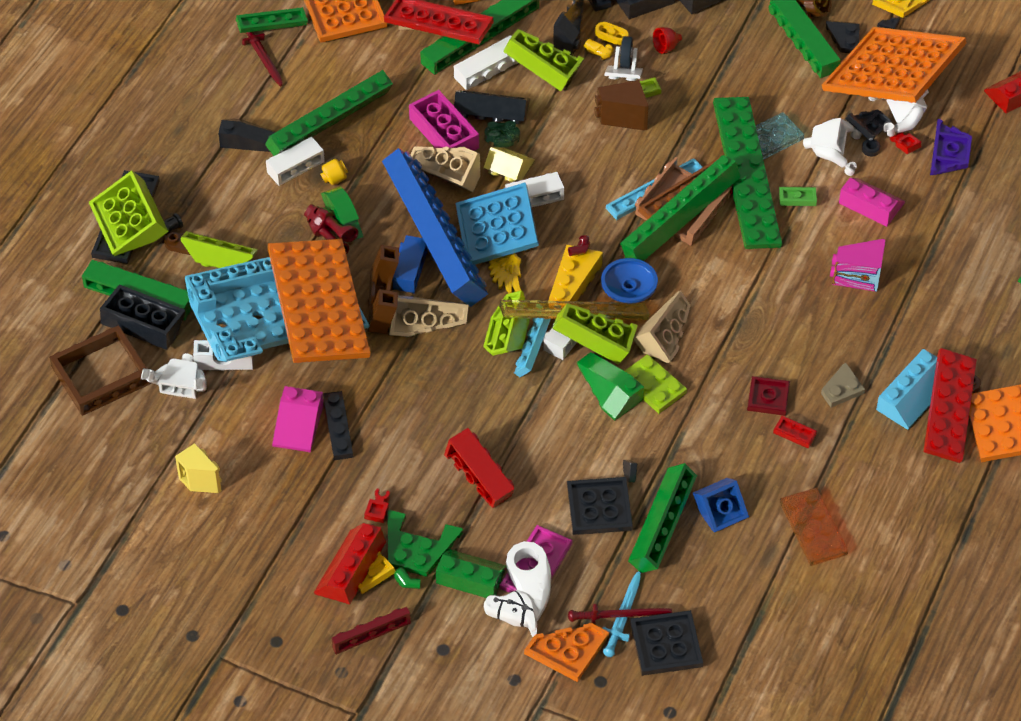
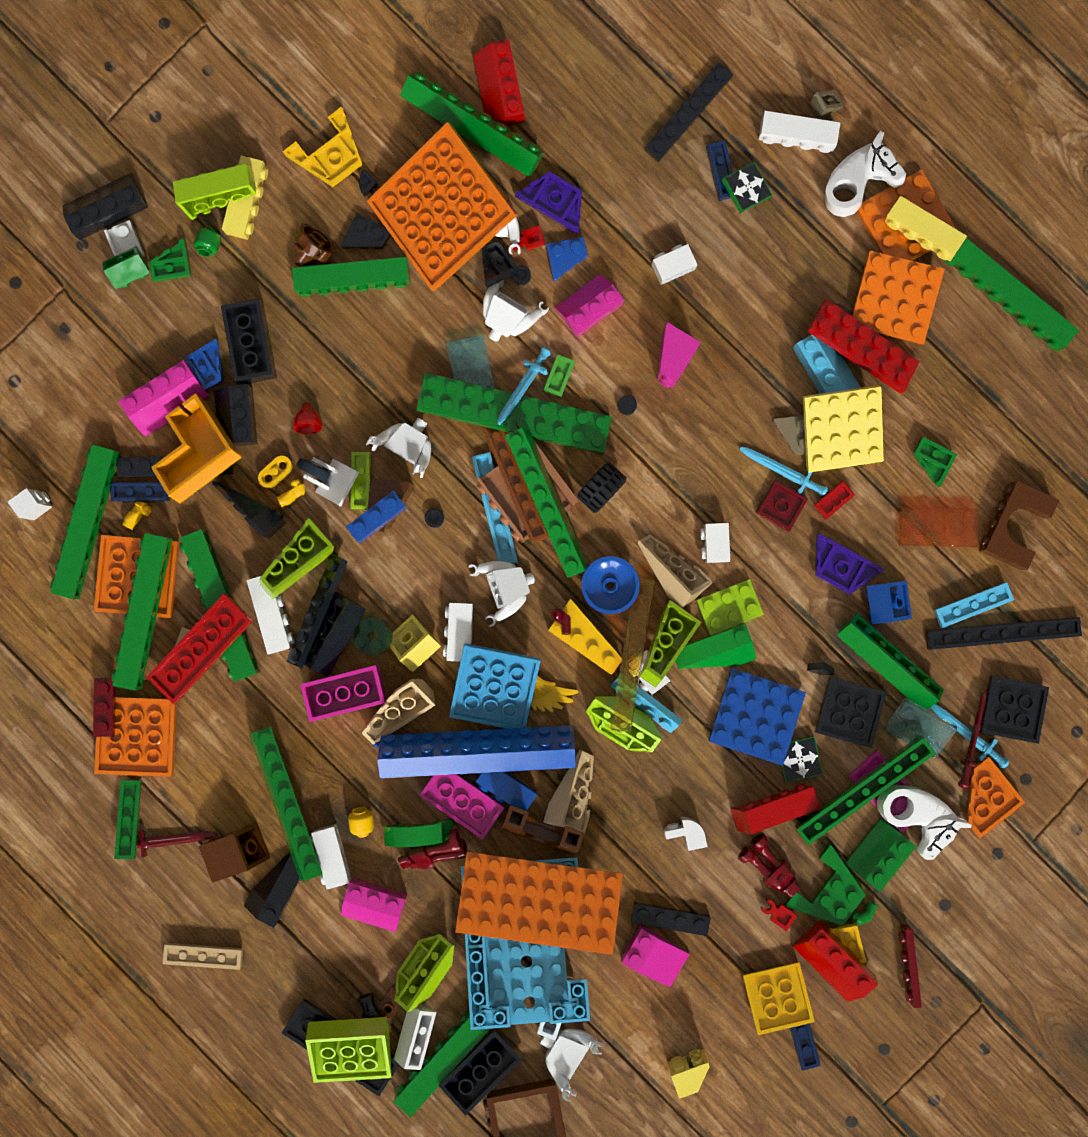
camera: 70 degrees left, 35 degrees up
none -> tan plate [163,943,243,970]
none -> reddish brown slope [198,822,270,883]
none -> black plate [286,555,348,668]
none -> dark pink slope [341,878,408,932]
none -> blue brick [346,491,407,544]
none -> white torso [366,418,431,478]
none -> white brick [394,1003,437,1070]
none -> green brick [400,72,544,176]
none -> dark pink plate [419,774,505,840]
none -> black tile [425,508,444,528]
none -> white torso [468,561,535,627]
none -> medium azure sword [497,347,551,425]
none -> blue wing [547,237,587,281]
none -> black tyre [577,462,627,513]
none -> black tile [618,396,637,416]
none -> white brick [652,244,697,285]
none -> white brick [663,817,707,851]
none -> white brick [700,523,730,563]
none -> blue plate [709,668,806,766]
none -> dark red piece [738,833,801,898]
none -> medium azure sword [739,447,828,497]
none -> yellow plate [742,962,815,1035]
none -> black tile [781,736,823,783]
none -> dark blue tile [790,1023,821,1071]
none -> green brick [795,735,936,846]
none -> light yellow plate [803,385,884,472]
none -> dark purple wing [815,533,884,594]
none -> clear light blue plate [885,698,957,758]
none -> green wing [912,437,957,488]
none -> black tile [926,617,1082,650]
none -> medium azure plate [934,582,1014,628]
none -> reddish brown arch [979,480,1060,570]

